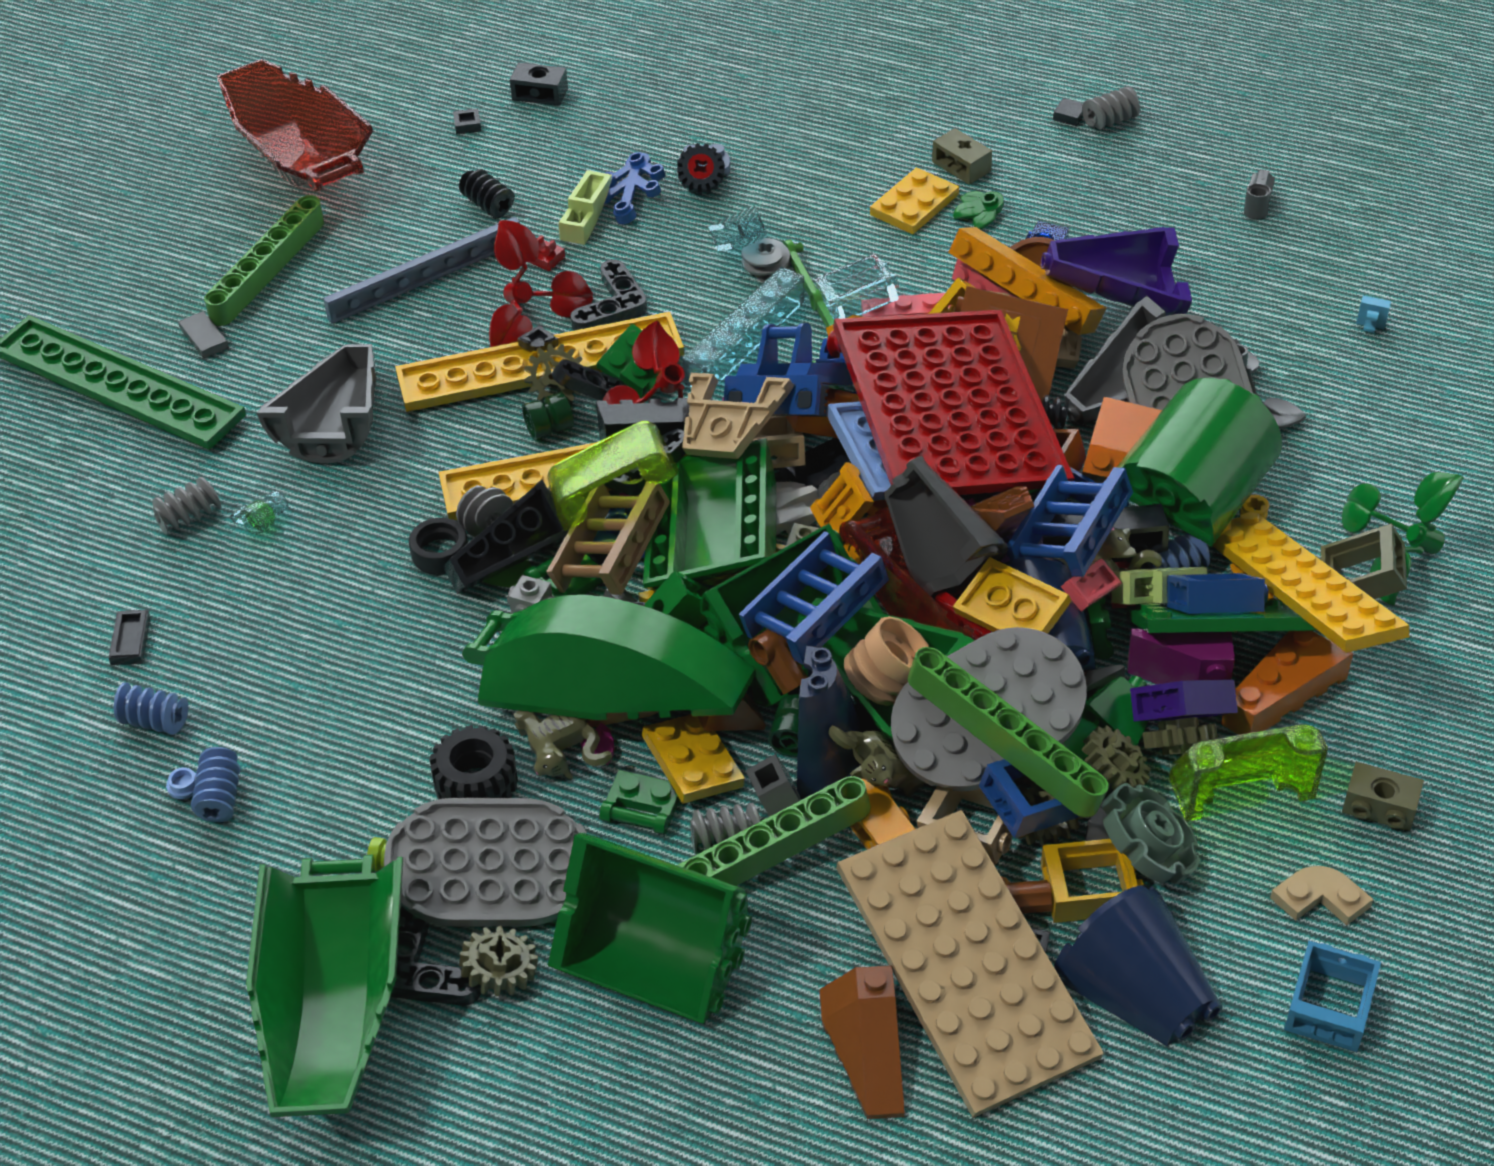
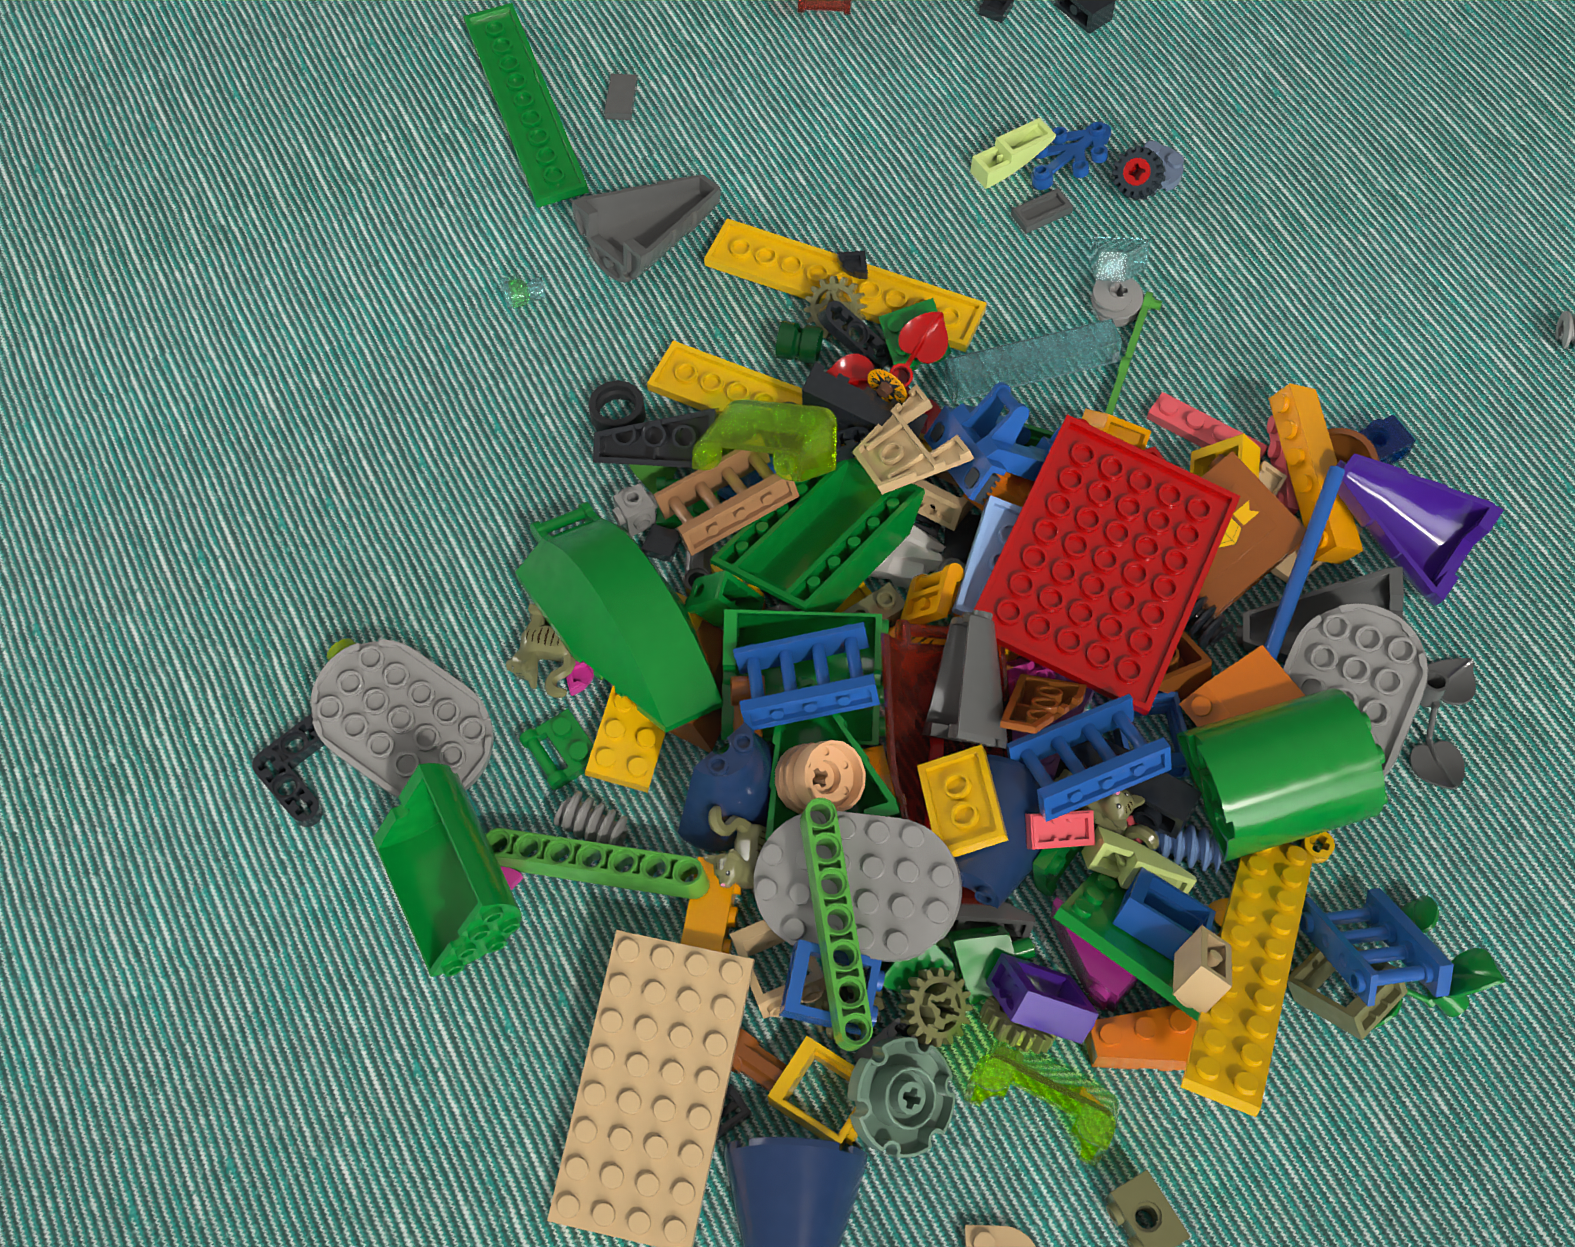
camera: 40 degrees right, 15 degrees up
black tile [109,610,151,665] -> none
medium blue piece [113,682,188,735] -> none
light grey piece [152,477,221,535] -> none
light blue plate [166,767,197,799] -> none
medium blue piece [191,747,241,822] -> none
bright green beam [204,195,324,326] -> none
green windscreen [246,854,403,1118] -> none
sand blue tile [323,217,520,324] -> none
black tyre [430,725,518,799] -> none
light grey piece [456,485,514,537] -> none
black piece [459,169,515,219] -> none
olive gear [459,926,538,996] -> none
red plant [489,220,593,347] -> none
red tile [528,235,565,271] -> none
black beam [570,259,647,331] -> none
dark grey slope [746,754,801,831] -> none
clear light blue window [814,253,899,320] -> none
dark orange wedge [819,965,905,1119] -> none
yellow plate [870,167,959,235] -> none
olive brick [932,128,992,185] -> none
green plate [953,191,1004,230] -> none
tile [1053,98,1083,127] -> none
none -> piece [868,369,907,403]
none -> dark grey tile [1011,188,1073,234]
none -> tan brick [1173,925,1232,1014]
none -> blue piece [1264,466,1345,660]
none -> blue fence [1299,888,1454,1007]

